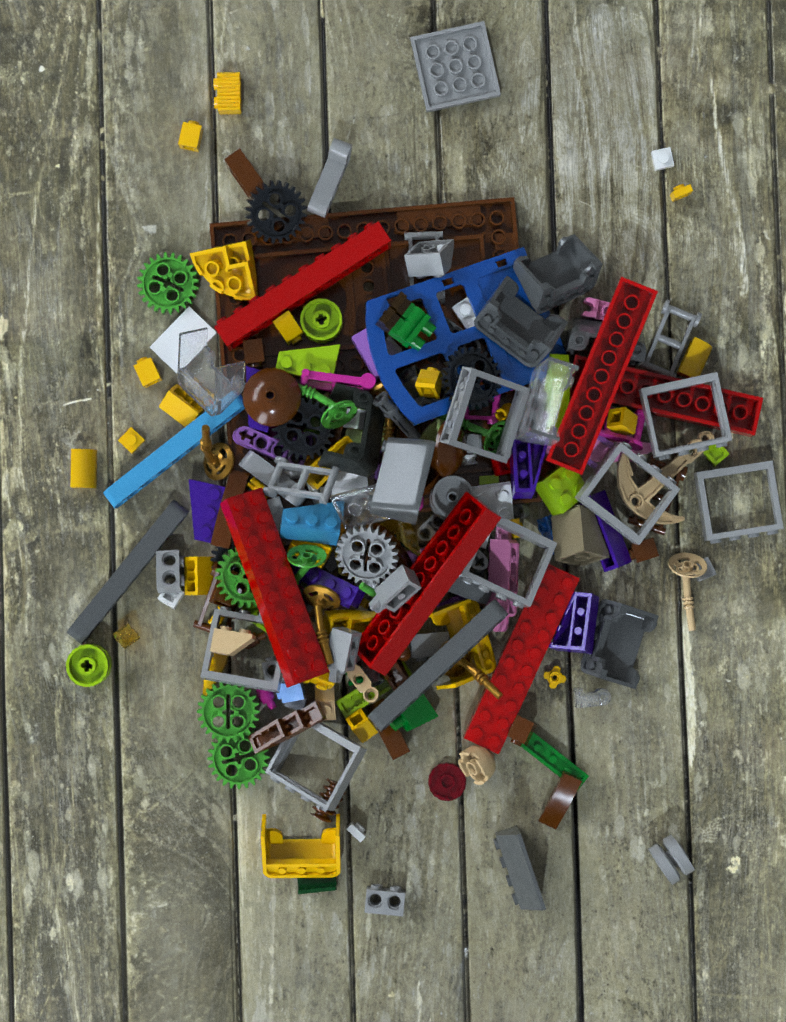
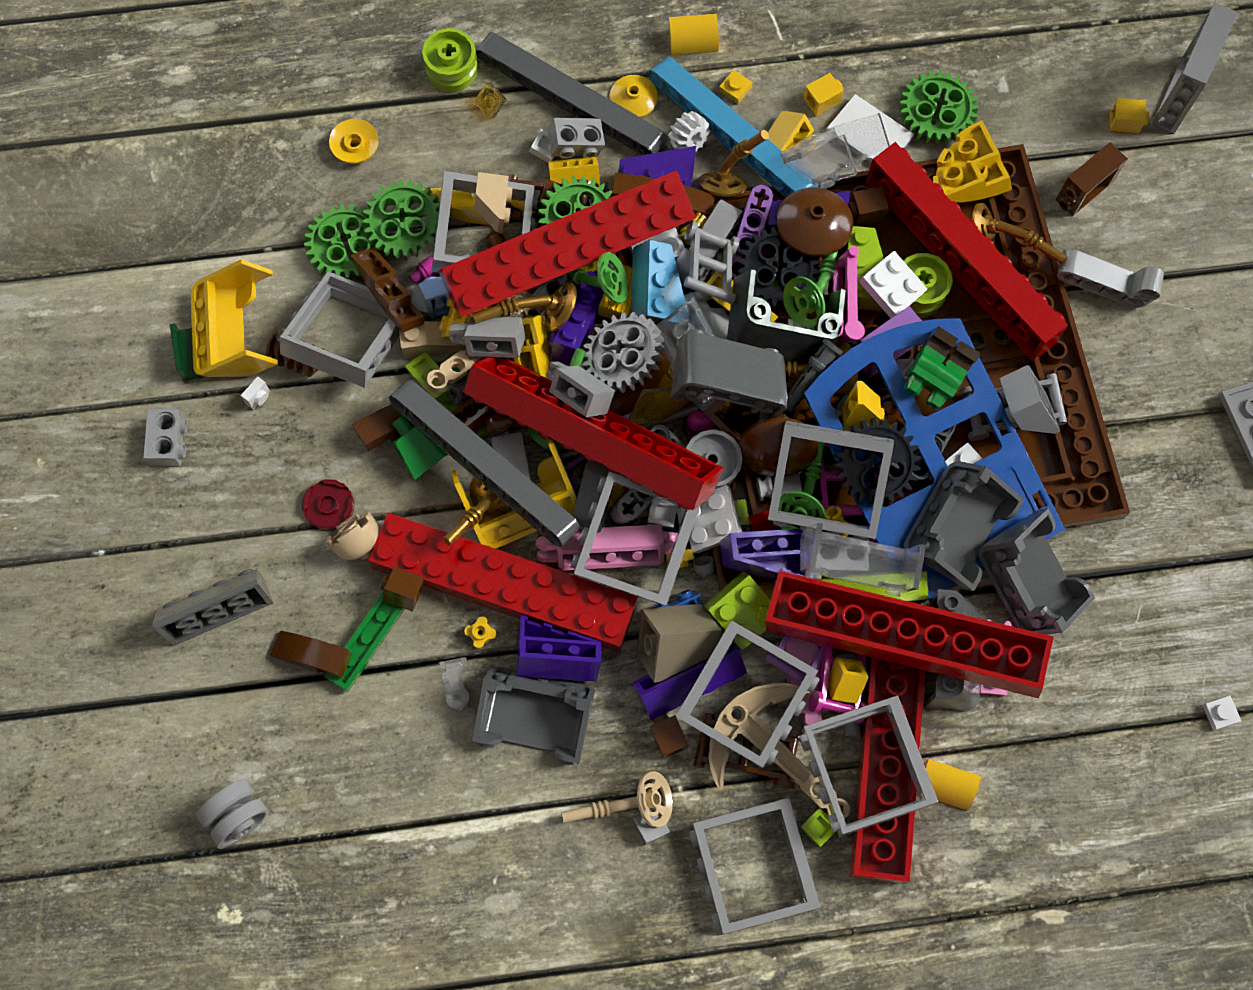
camera: 90 degrees right, 15 degrees down
yellow brick [213,72,242,115] -> none
black gear [244,180,307,244] -> none
yellow slope [273,310,304,345] -> none
yellow brick [345,708,378,744] -> none
light grey piece [639,299,702,378] -> none
yellow plate [670,184,693,202] -> none
none -> yellow dish [329,119,379,164]
none -> yellow dish [610,75,658,118]
none -> white gear [668,111,711,152]
none -> white plate [859,251,927,318]
none -> pearl gold dish [972,203,1067,264]
none -> light grey window [1152,3,1238,134]

